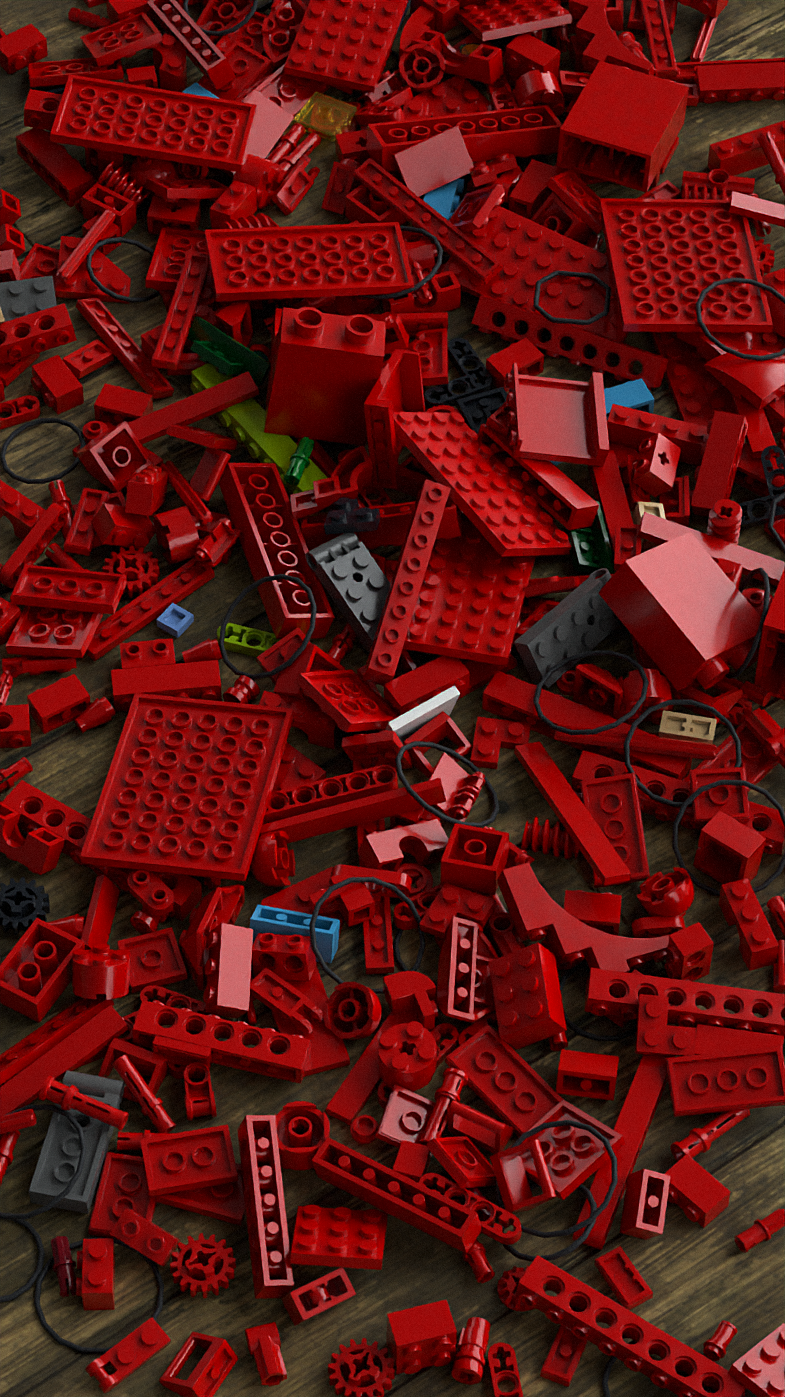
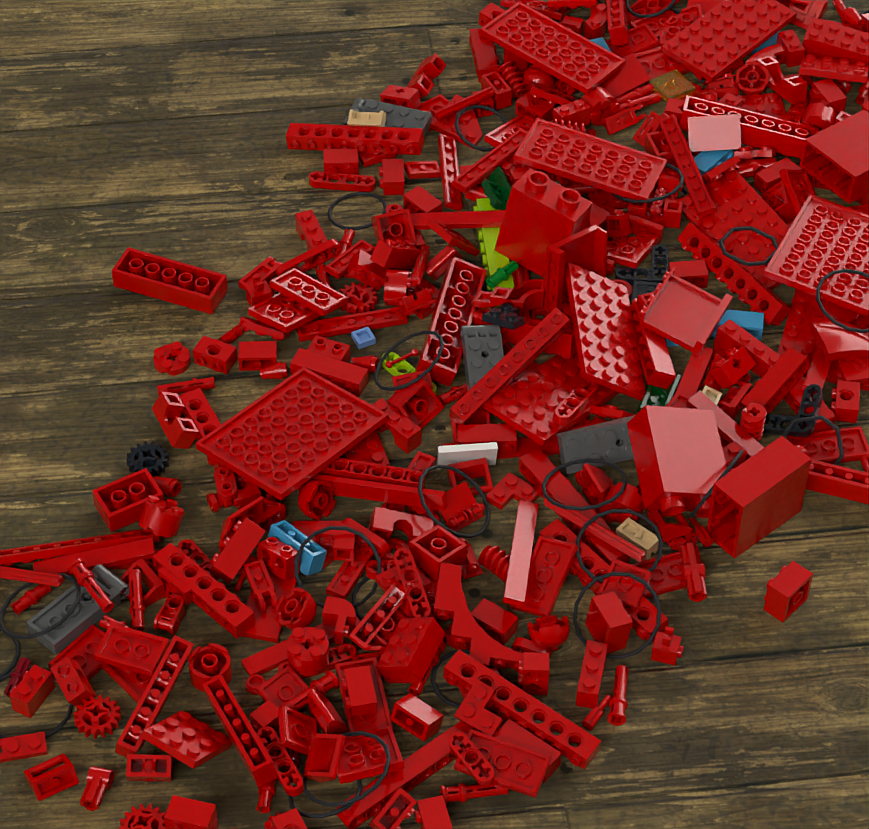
camera: 30 degrees right, 5 degrees down
red tile [81,875,120,950] -> none
red plate [117,927,187,993] -> none
red wheel [223,675,260,704] -> none
red plate [295,669,399,732] -> none
red plate [342,730,413,770] -> none
none -> red brick [341,666,377,717]
none -> red hinge [385,349,419,368]
none -> red beam [394,548,433,618]
none -> red beam [448,731,495,786]
none -> red beam [553,379,599,425]

